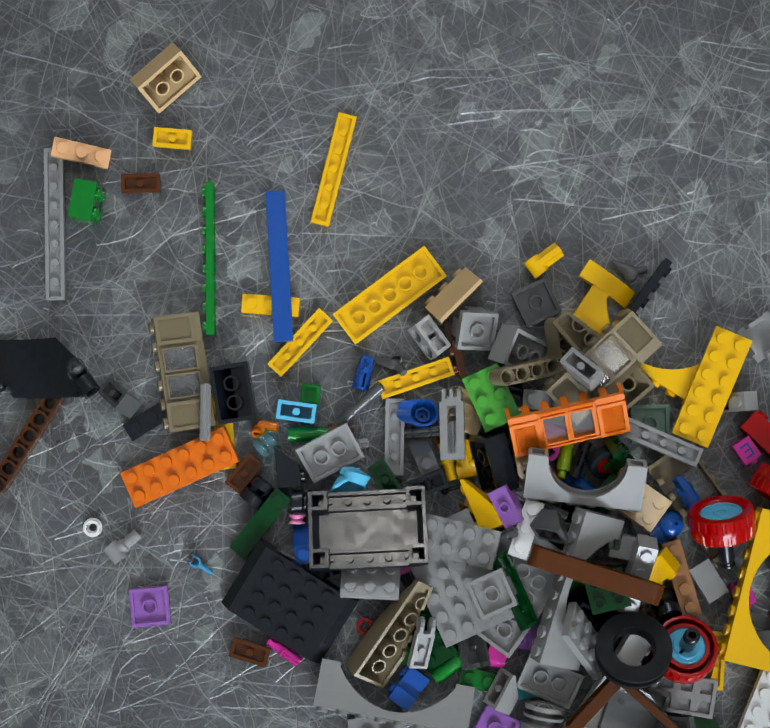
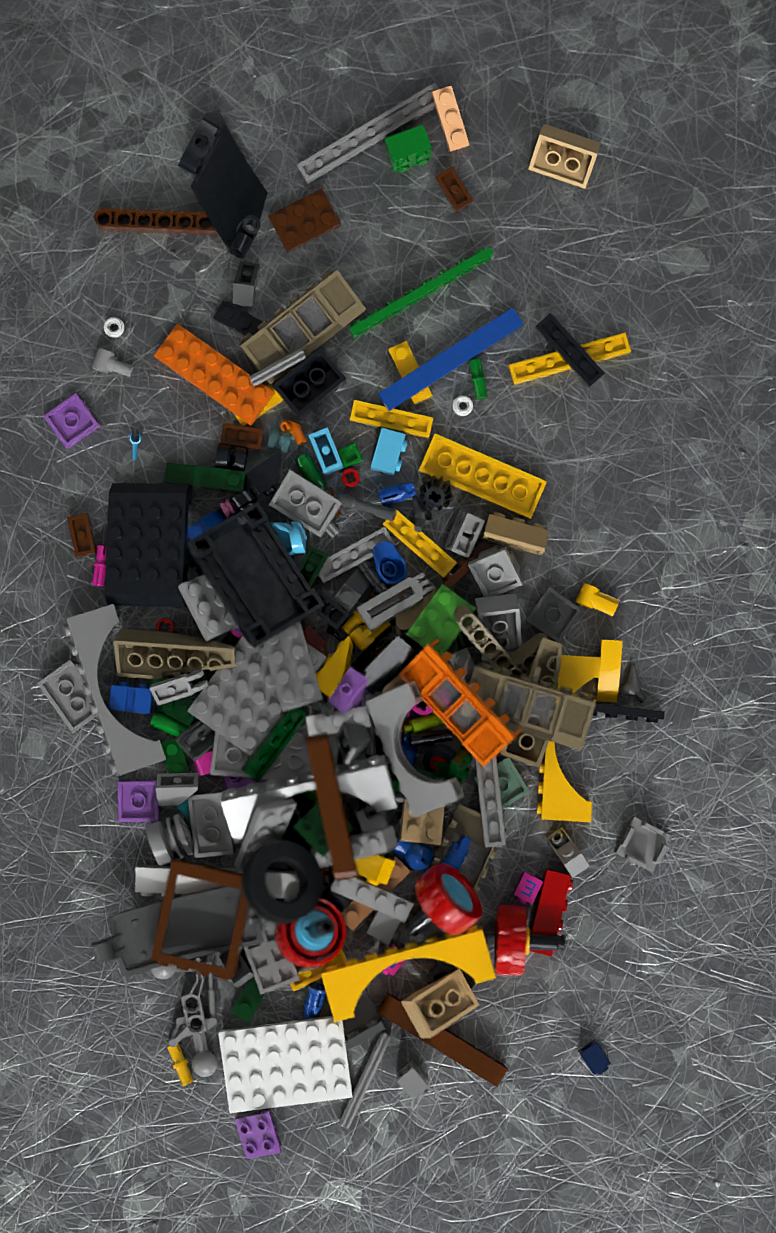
camera: 60 degrees right, 0 degrees up
yellow plate [152,127,193,150] -> none
light grey panel [466,567,519,620] -> none
light grey slope [559,347,604,393] -> none
yellow plate [671,326,752,448] -> none
none -> reddish brown plate [268,188,341,253]
none -> clear red brick [303,626,327,653]
none -> blue hinge [303,983,326,1020]
none -> light grey plate [329,877,414,922]
none -> red bush [341,469,360,488]
none -> medium azure brick [371,428,408,476]
none -> black gear [419,475,454,511]
none -> white plate [453,396,473,416]
none -> green axle [469,358,488,400]
none -> black plate [535,313,605,388]

